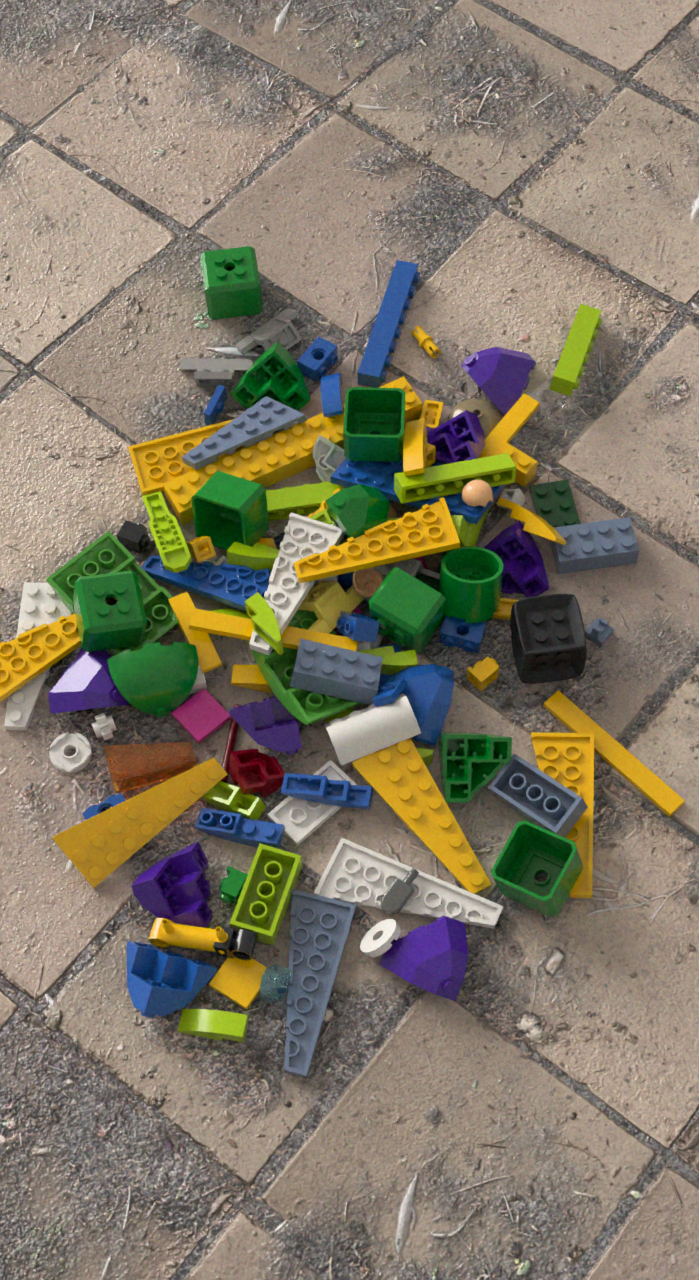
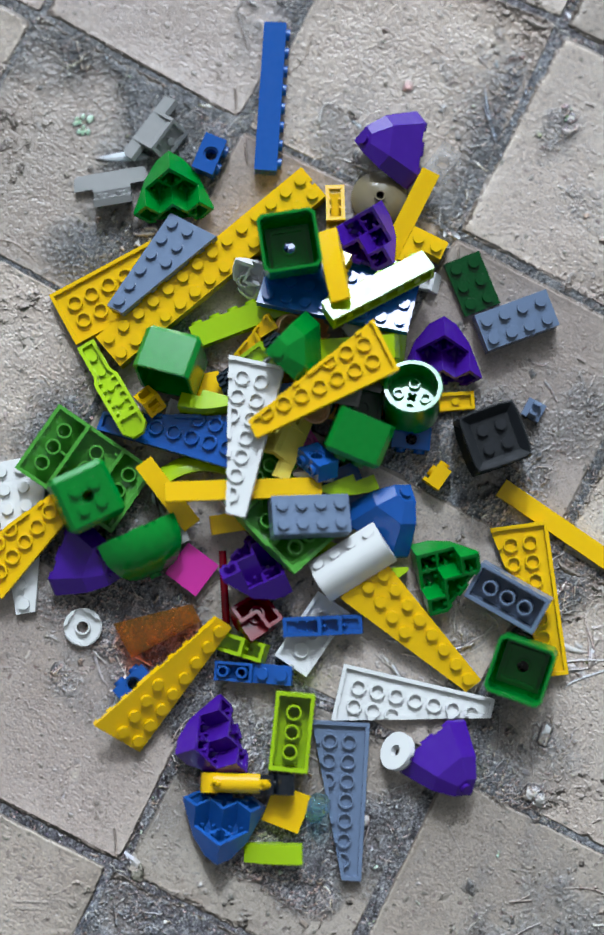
camera: 20 degrees left, 25 degrees up
white gear [91,713,117,741] -> none
black brick [117,520,150,553] -> none
green plate [200,246,263,320] -> none
blue plate [203,385,227,426] -> none
green brick [219,866,248,905] -> none
lime slope [244,592,284,655] -> none
blue slope [321,372,343,418] -> none
blue plate [372,679,406,707] -> none
dark grey piece [381,868,419,915] -> none
yellow pin [411,326,441,359] -> none
light nougat hair [462,479,493,507] -> none
yellow slope [497,497,566,545] -> none
lime brick [549,303,602,396] -> none

